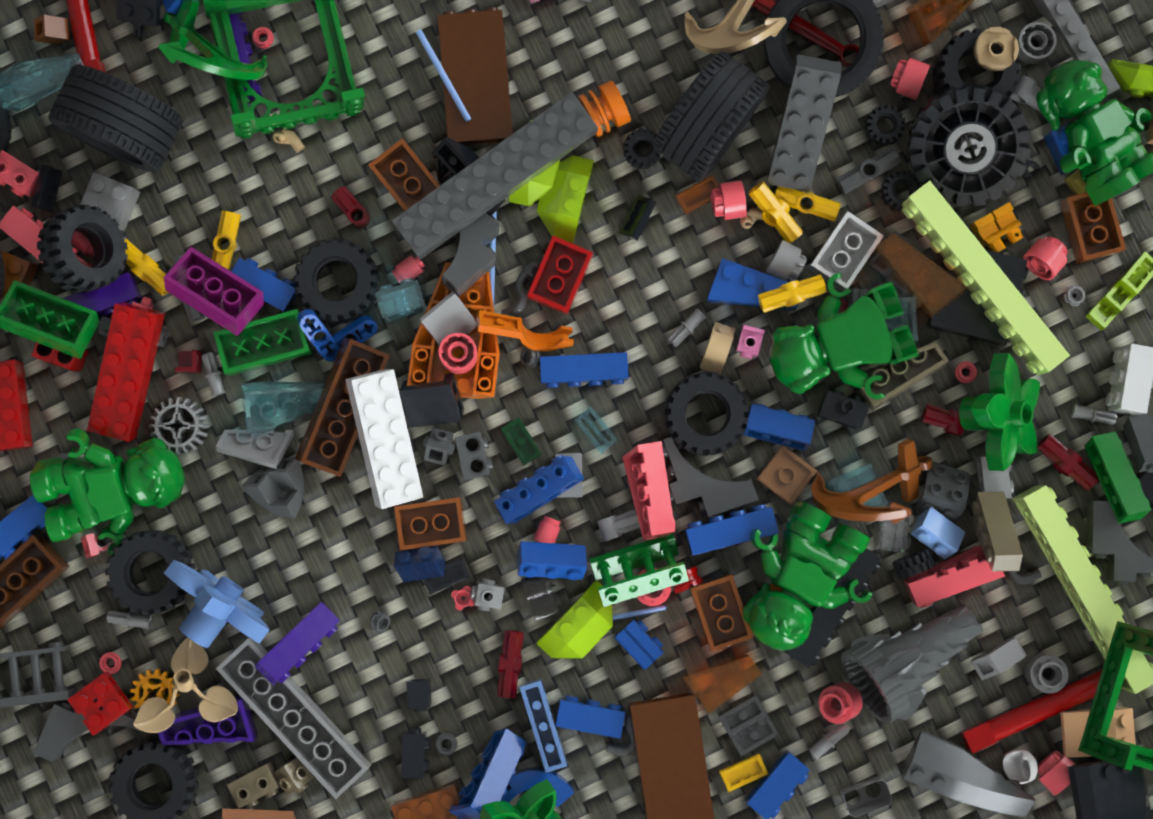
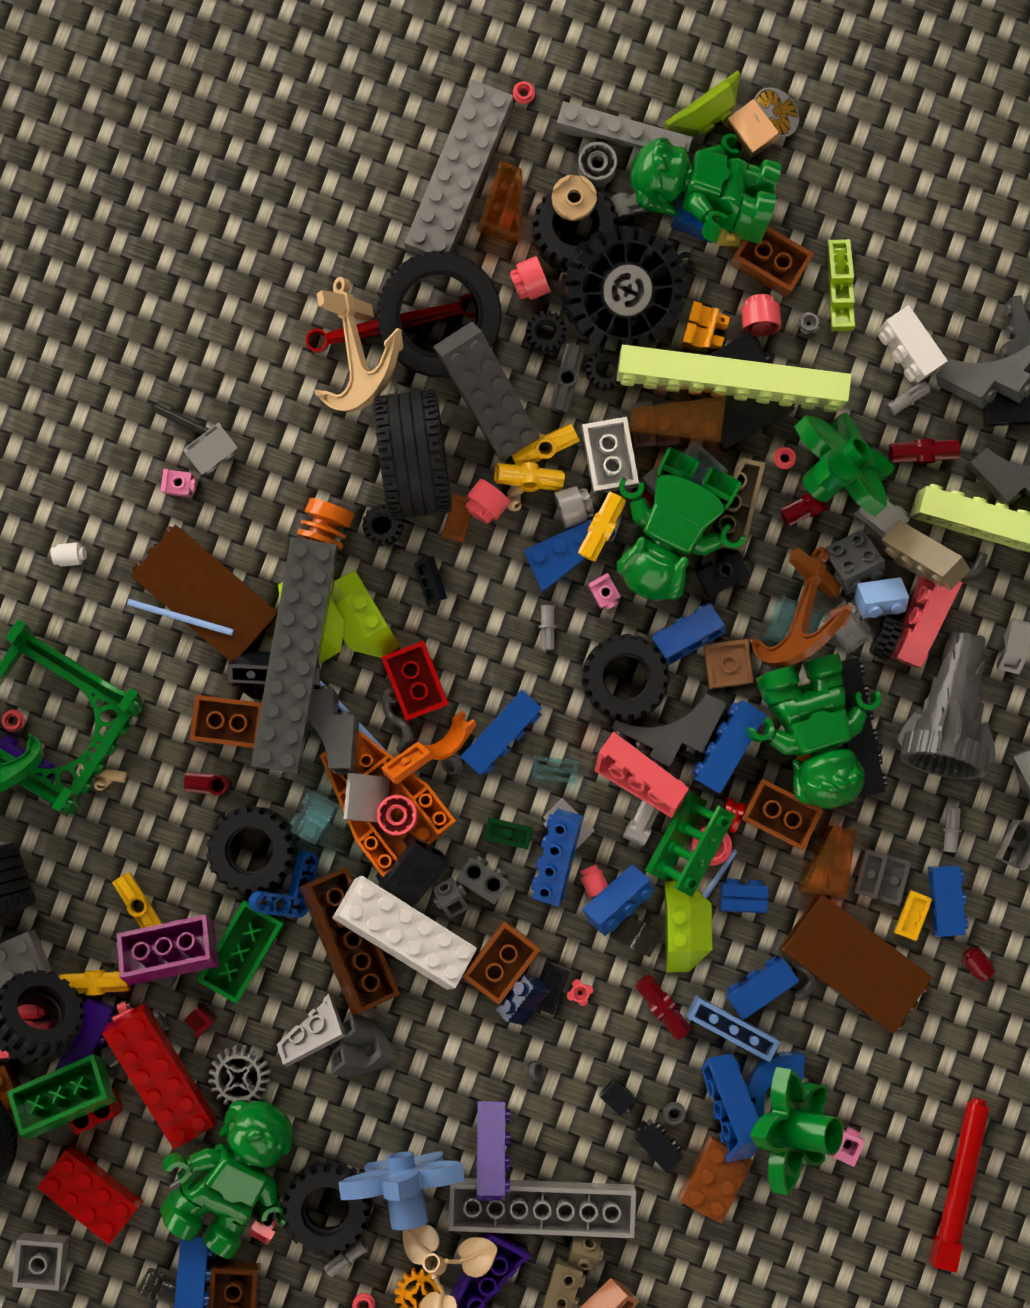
camera: 50 degrees left, 0 degrees up
light grey axle [202,352,226,396] -> none
blue brick [231,257,297,312] -> none
clear light blue wedge [241,382,326,434] -> none
coral brick [392,254,425,285] -> none
light grey brick [470,578,505,611] -> none
tan brick [700,322,736,375] -> none
coral piece [818,682,863,724] -> none
green brick [1084,431,1151,524] -> none

